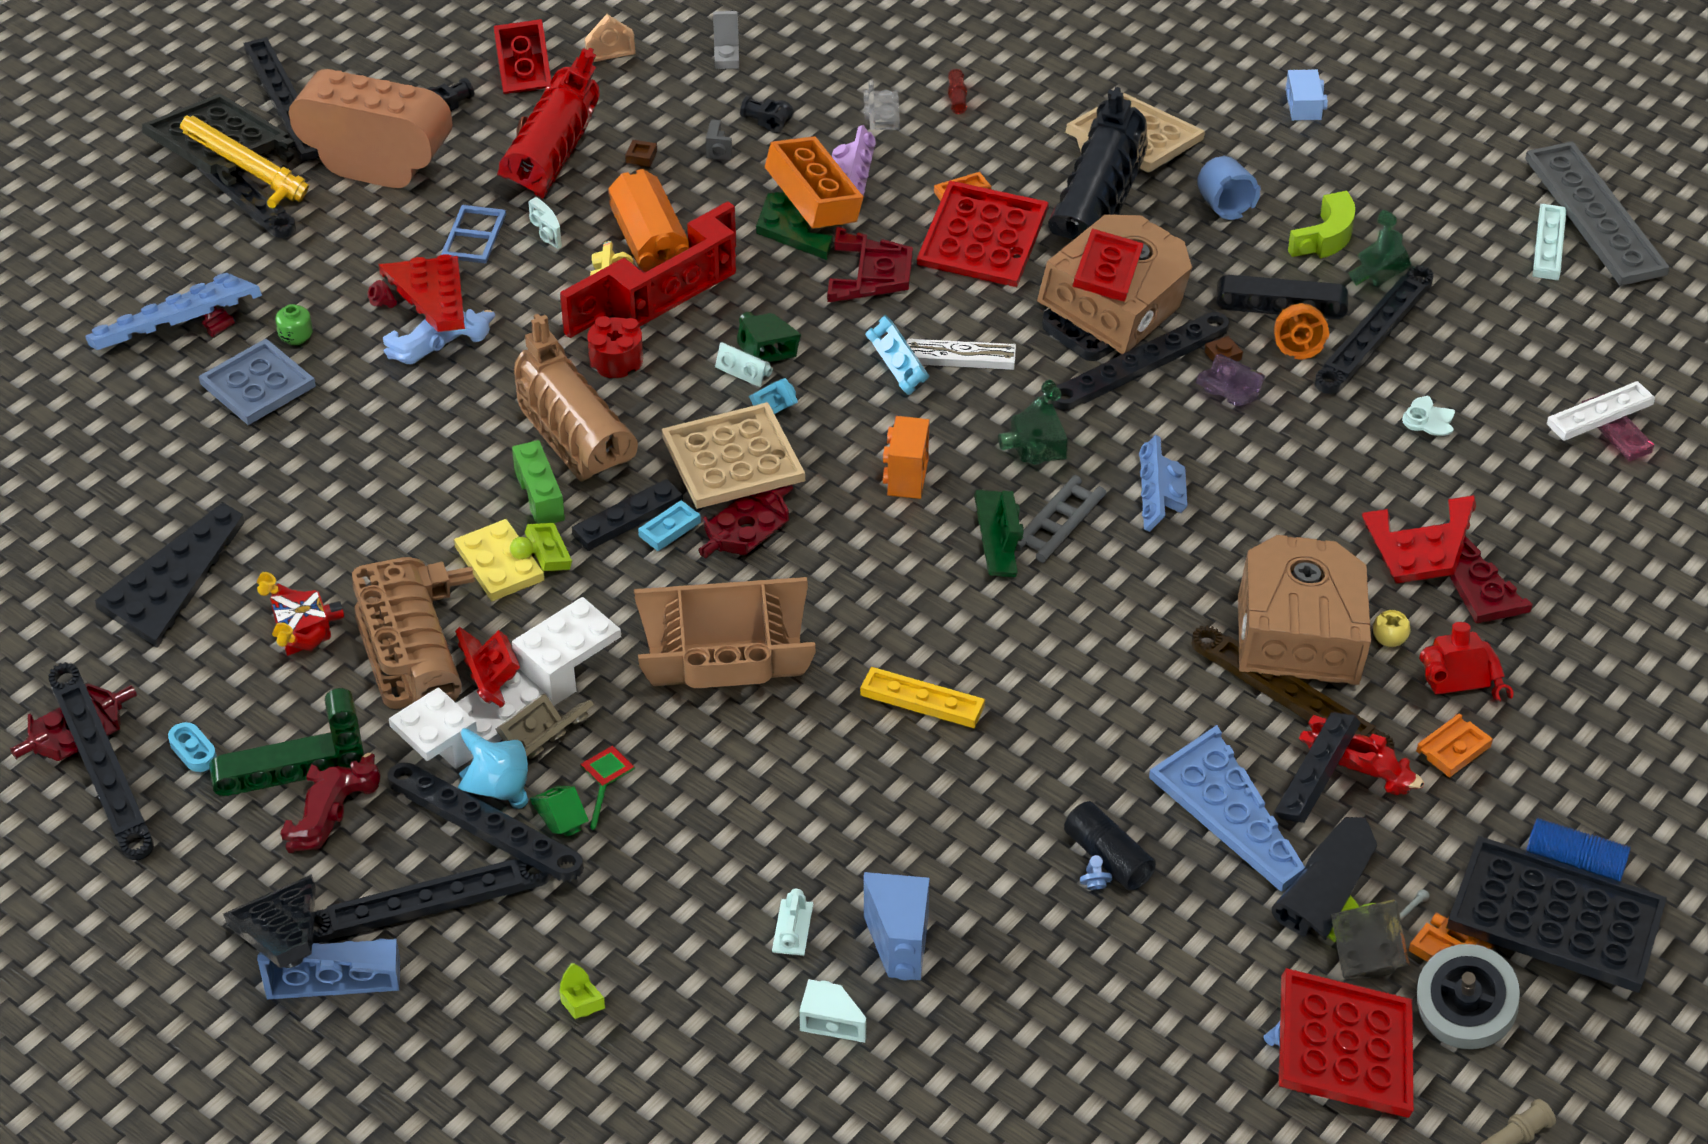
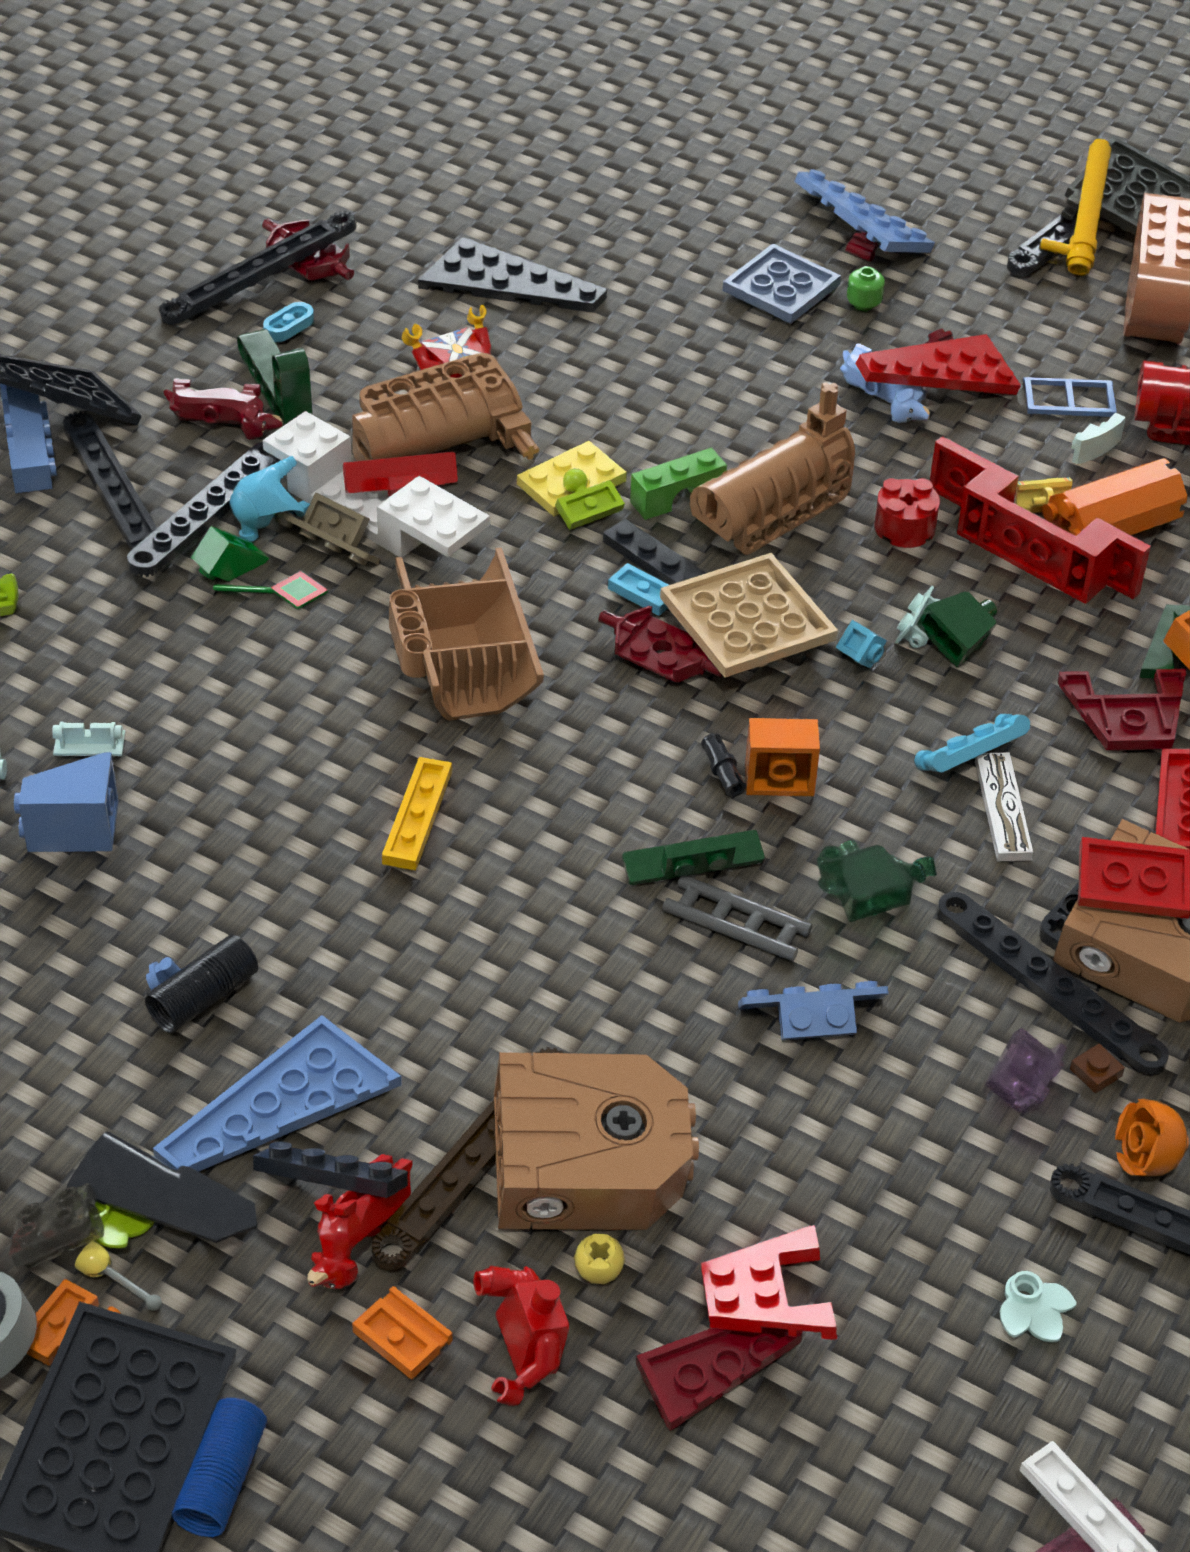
camera: 80 degrees right, 0 degrees up
none -> black pin [701,733,747,797]

